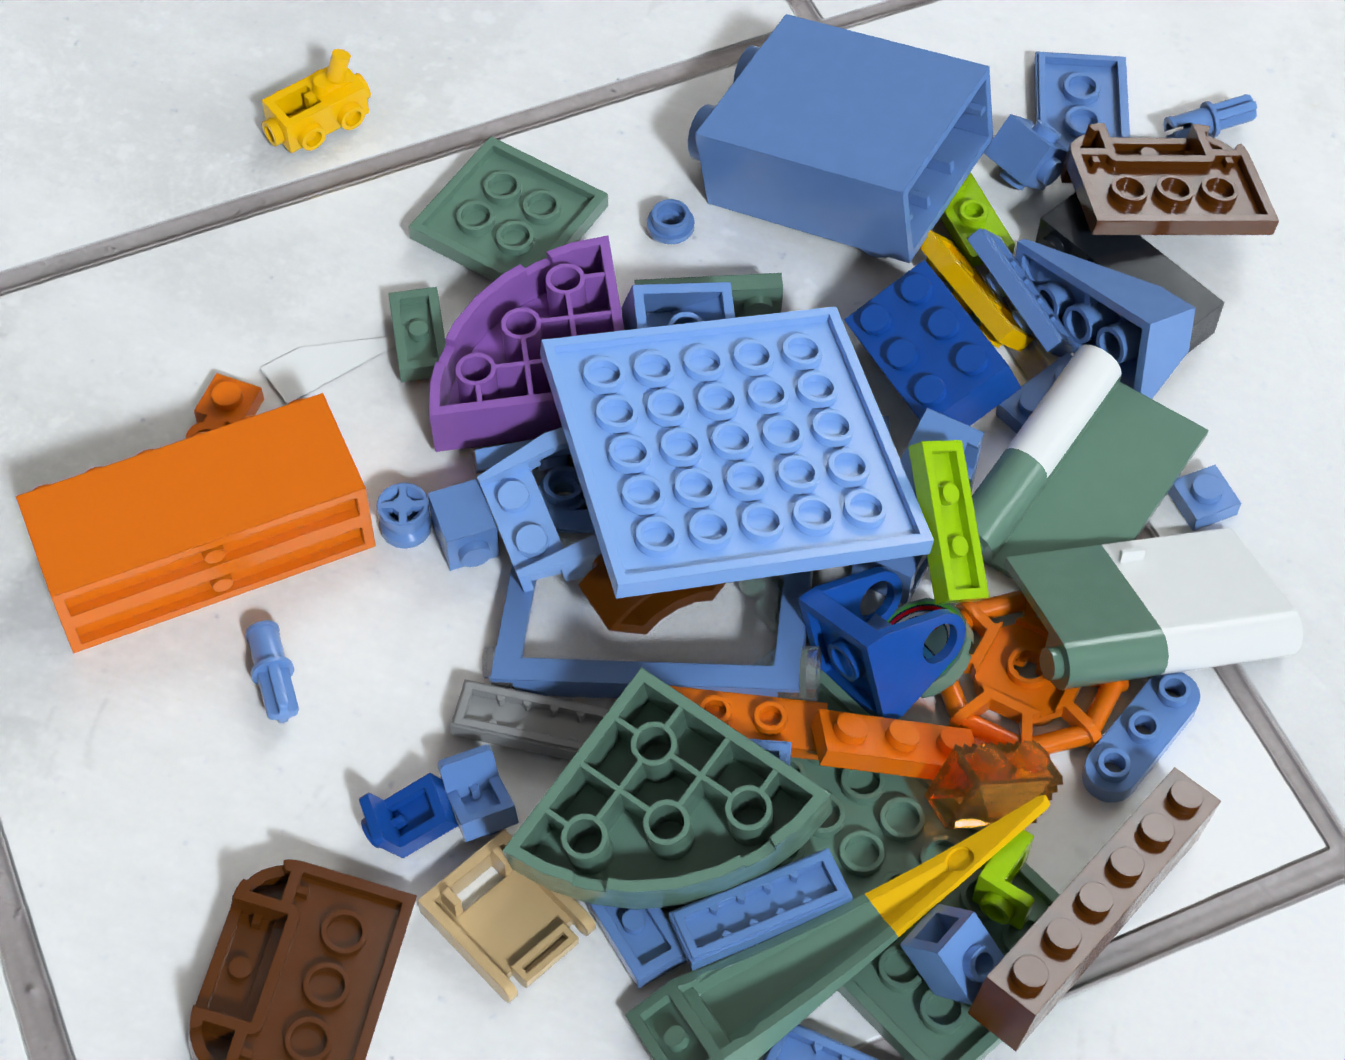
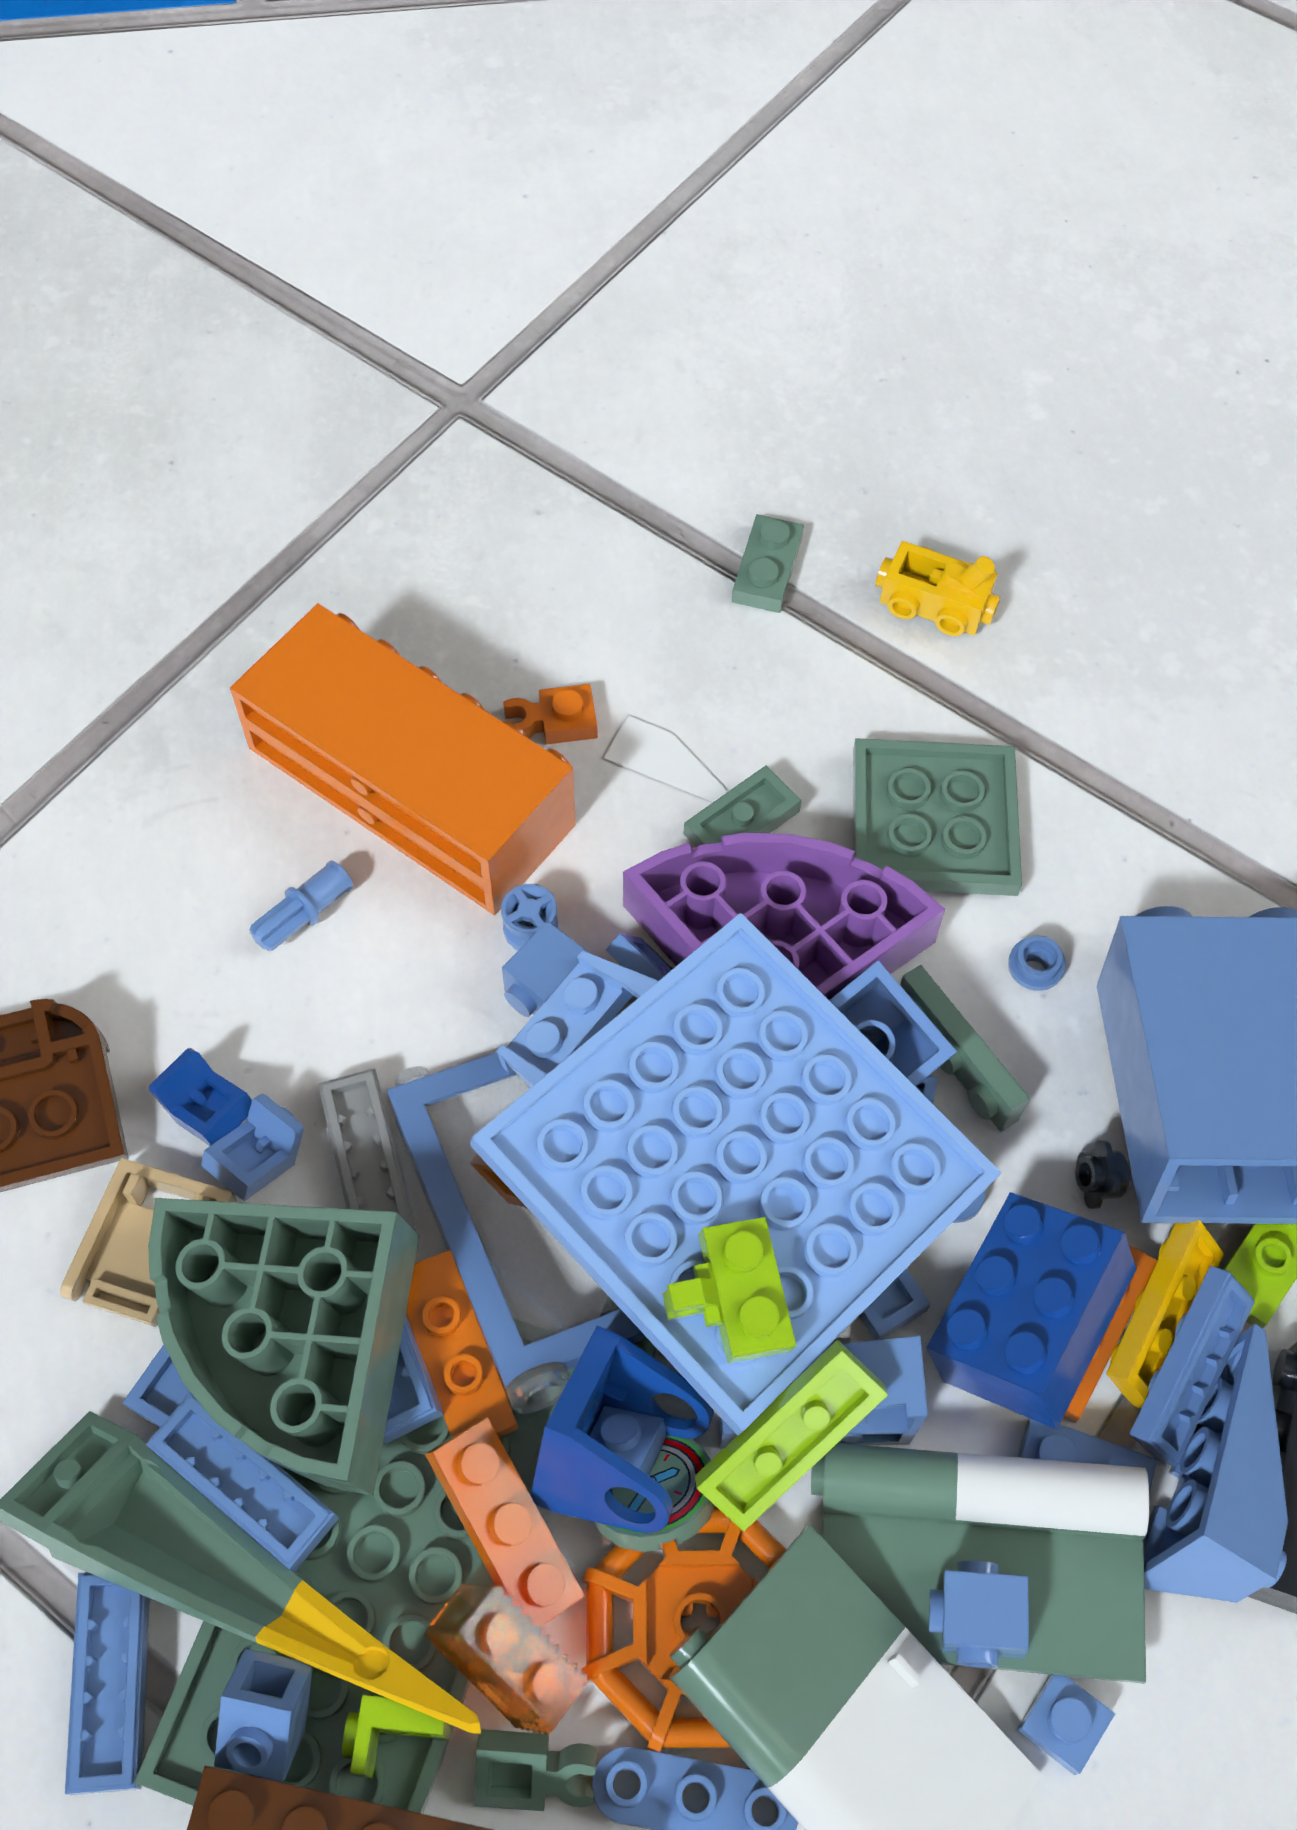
camera: 60 degrees right, 5 degrees up
none -> sand green plate [474,1729,597,1811]
none -> lime hinge [662,1217,797,1364]
none -> sand green plate [732,514,804,613]
none -> medium blue brick [929,1561,1029,1668]
none -> black plate [1075,1140,1130,1209]

